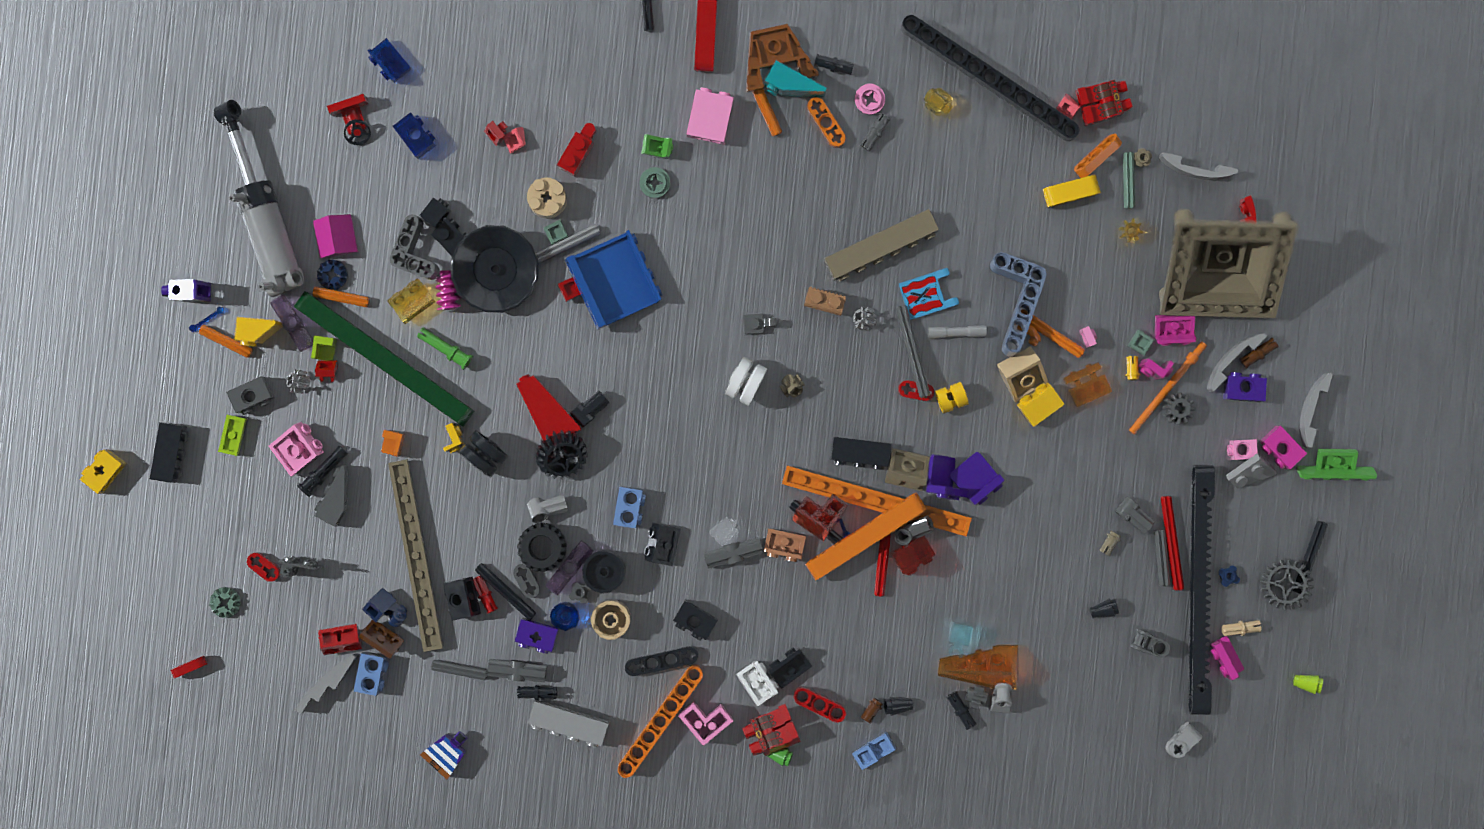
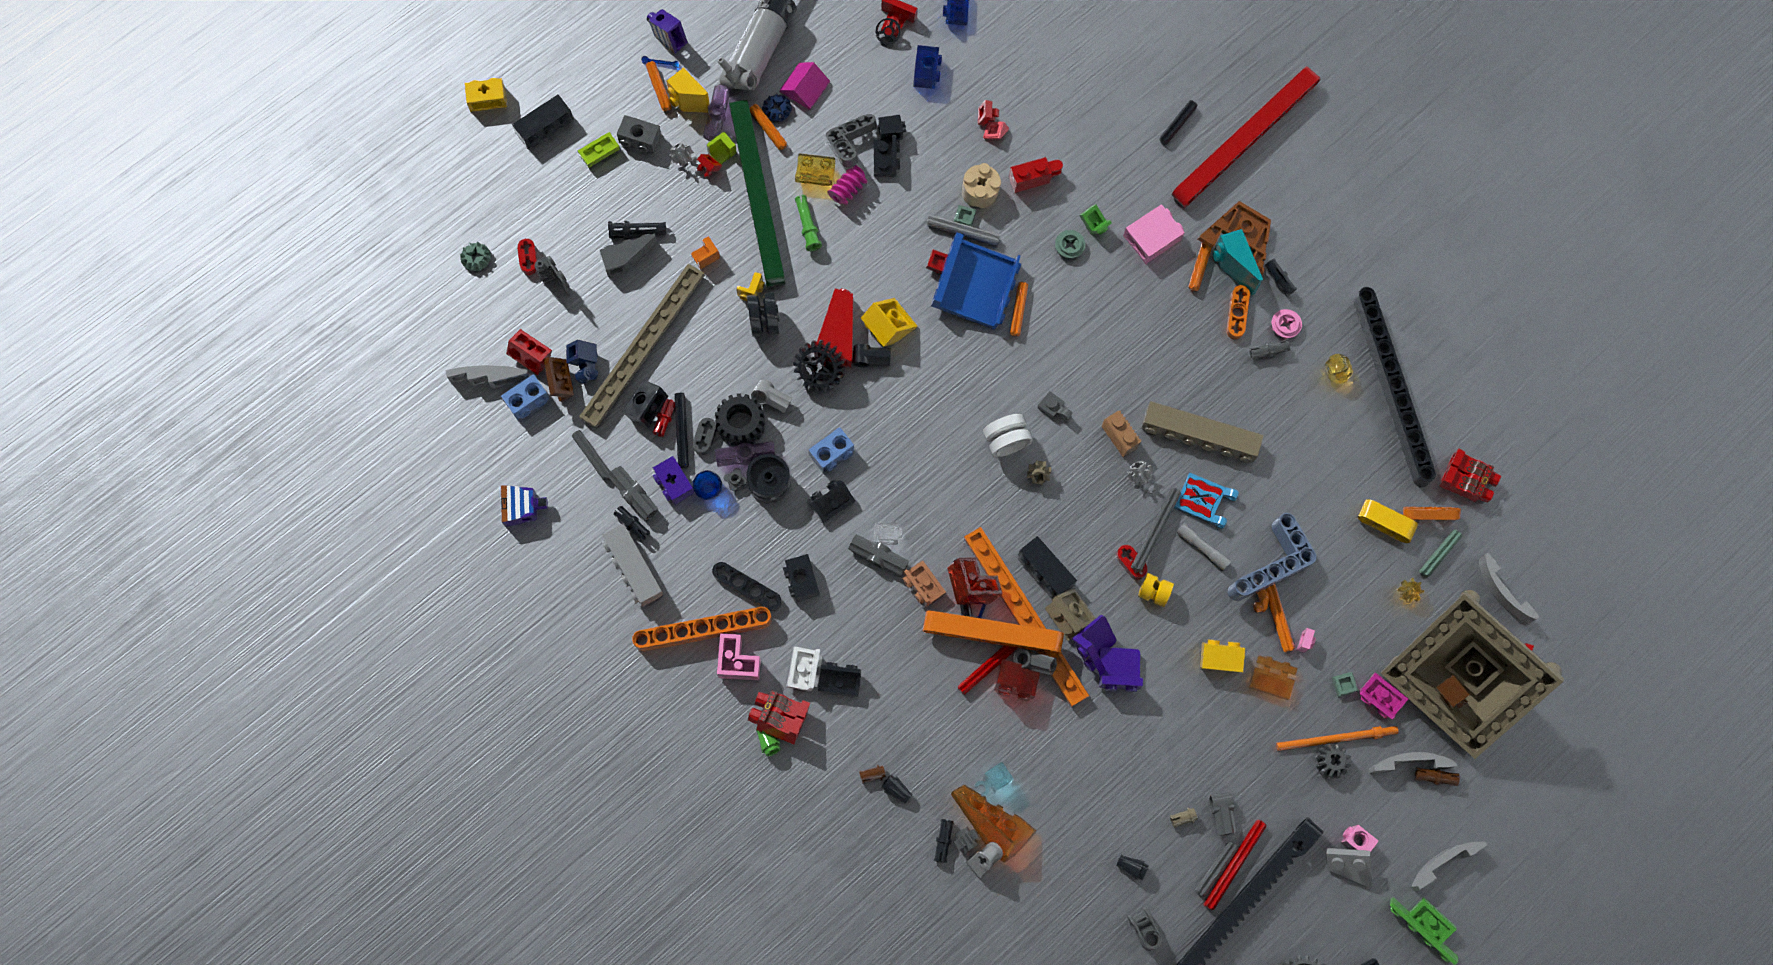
camera: 40 degrees right, 15 degrees down
red beam [170,656,208,679] -> none
bright pink plate [269,421,324,477] -> none
black dish [451,225,539,313] -> none
tan brick [591,599,631,640] -> none
red beam [794,686,846,723] -> none
medium blue slope [852,732,896,770] -> none
tan slope [997,346,1049,403] -> none
coral slope [1056,94,1081,120] -> none
yellow pin [1125,356,1141,380] -> none
dark tan plate [1134,148,1152,167] -> none
dark pink bracket [1138,358,1174,379] -> none
dark blue plate [1218,565,1240,587] -> none
dark purple brick [1223,372,1267,402] -> none
dark pink brick [1259,426,1307,469] -> none
none -> yellow slope [861,298,918,347]
none -> orange axle [1010,282,1028,336]
none -> reddish brown brick [1435,675,1470,710]

